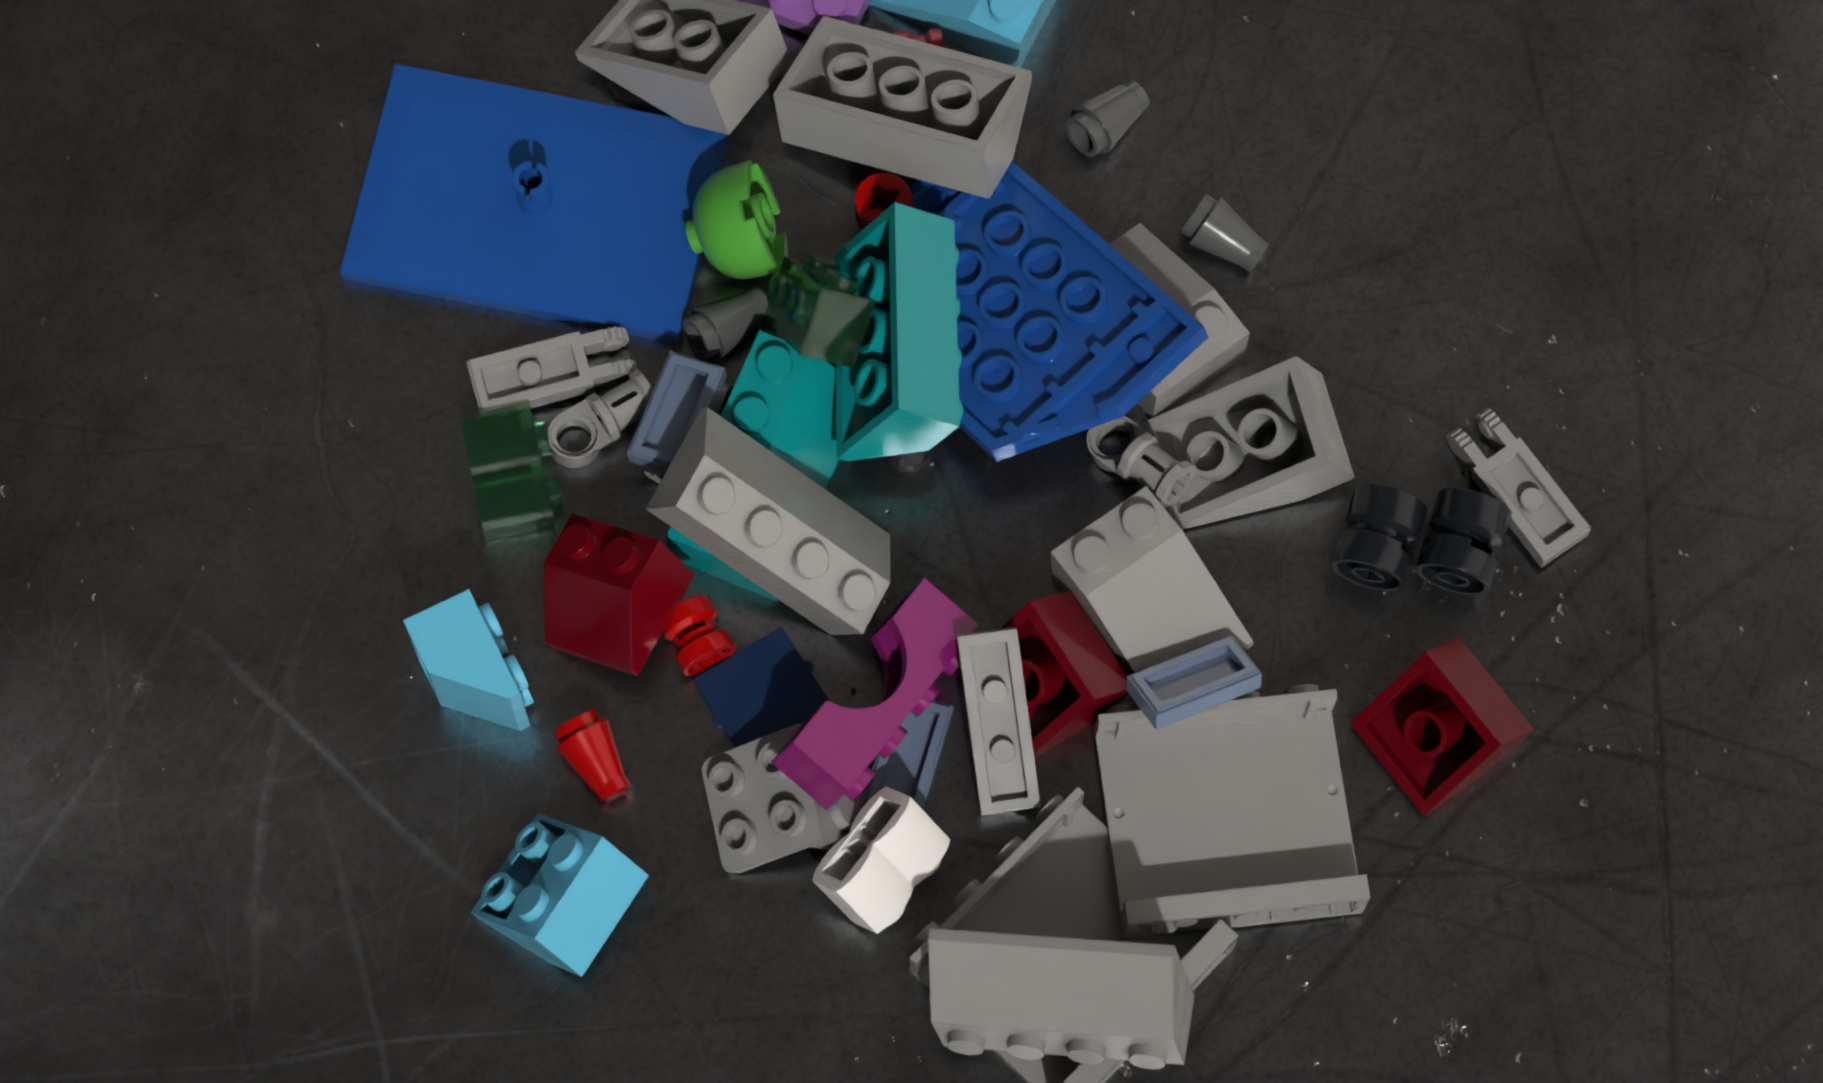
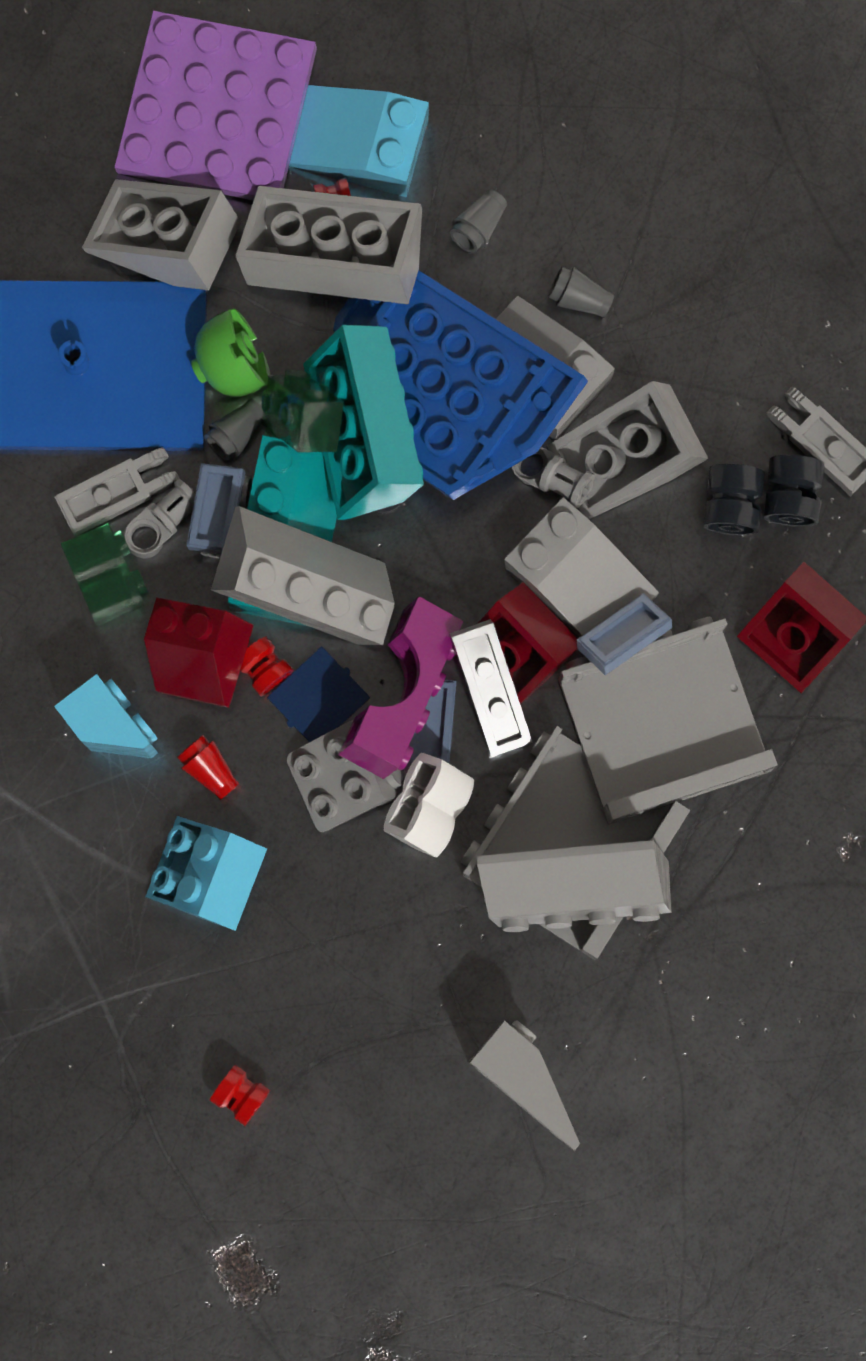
camera: 15 degrees left, 10 degrees up
red wheel [855,173,912,232] -> none

